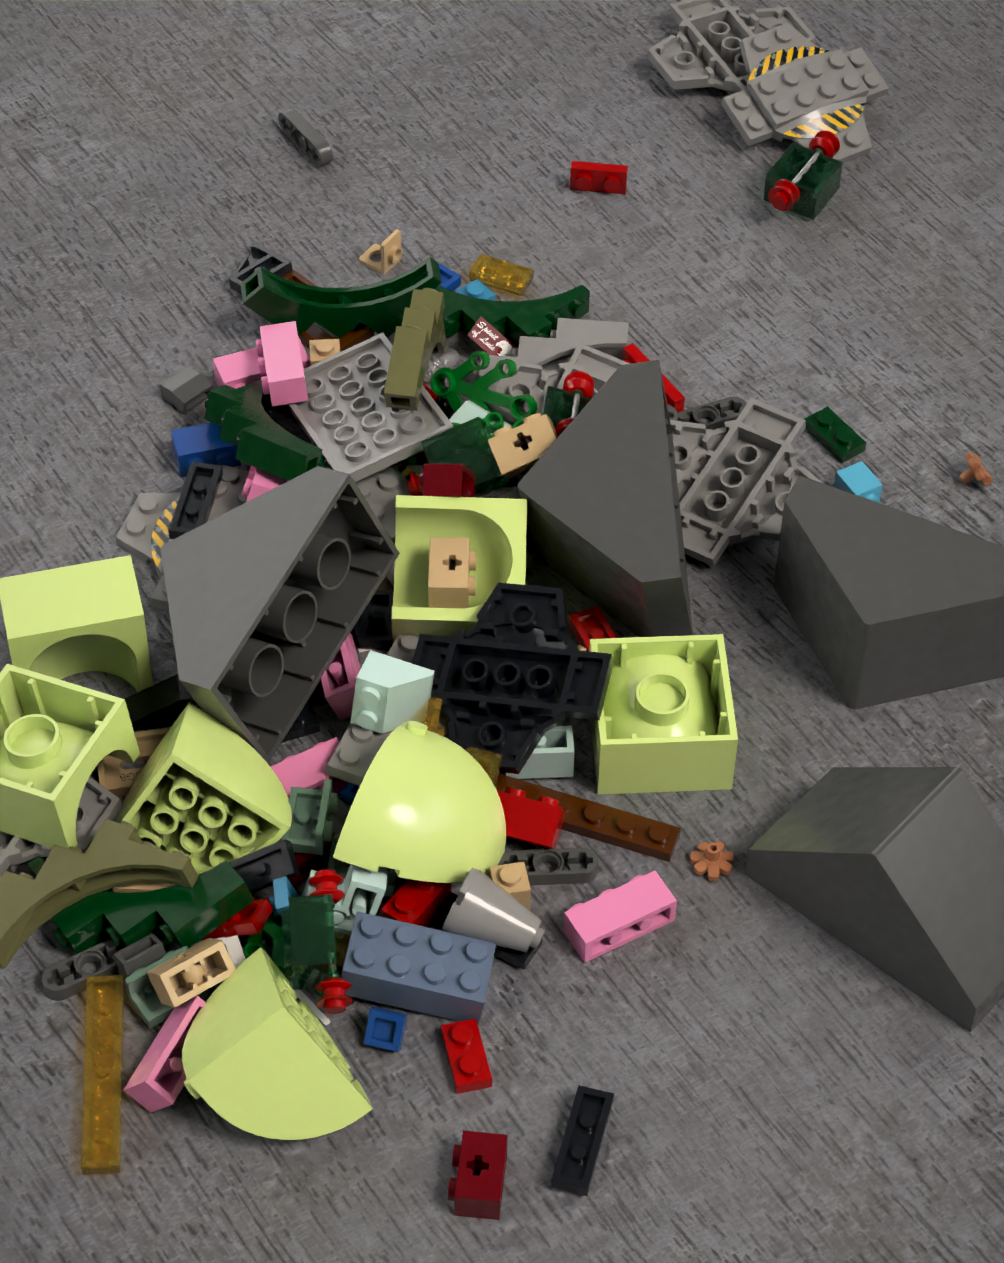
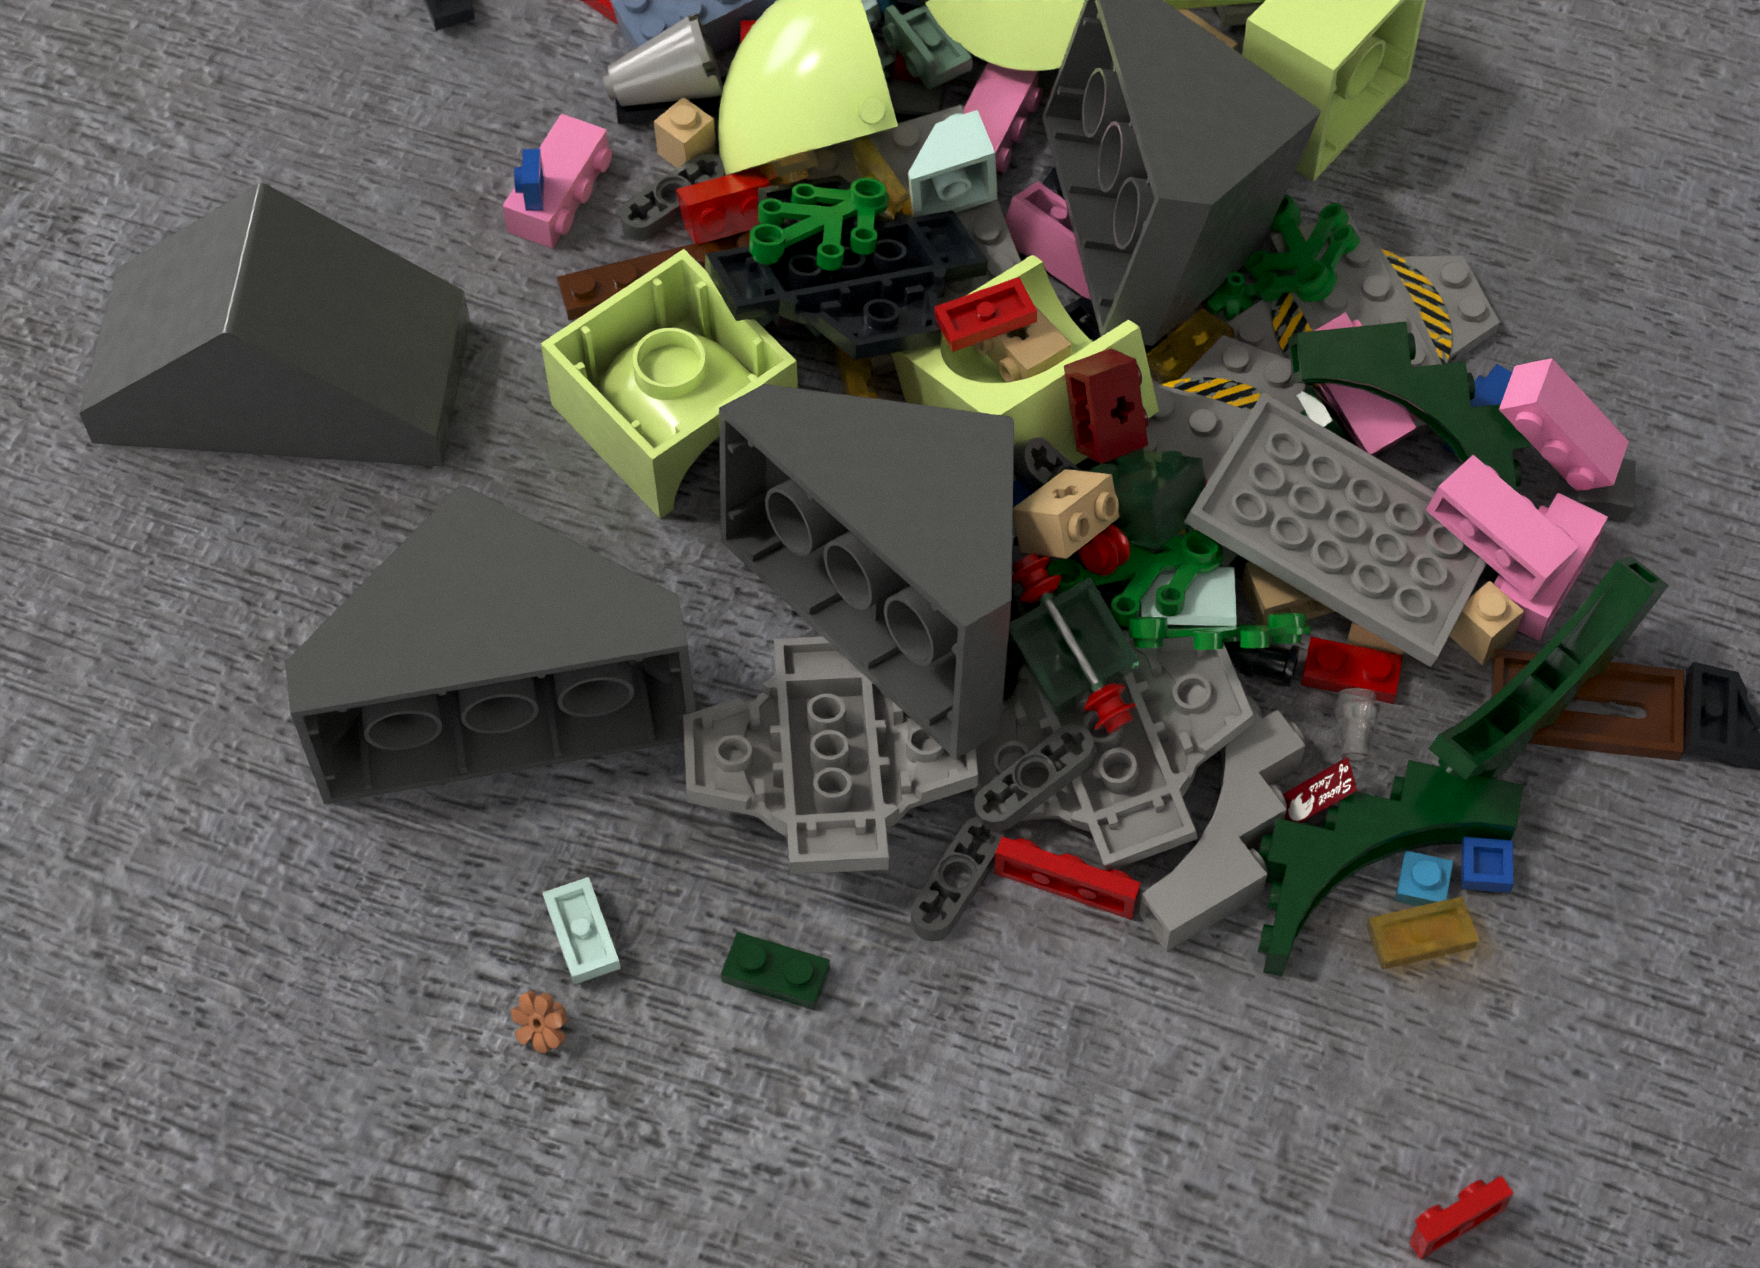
camera: 145 degrees right, 10 degrees up
black plate [168,462,223,539] -> none
tan bracket [359,229,403,275] -> none
olive arch [384,288,447,411] -> none
nougat plant [690,841,734,881] -> none
medium azure brick [834,461,883,503] -> none
none -> blue plate [514,149,545,211]
none -> light aqua plate [542,877,621,985]
none -> green plant [749,178,889,271]
none -> red plate [934,277,1037,352]
none -> bright pink brick [1499,358,1629,491]

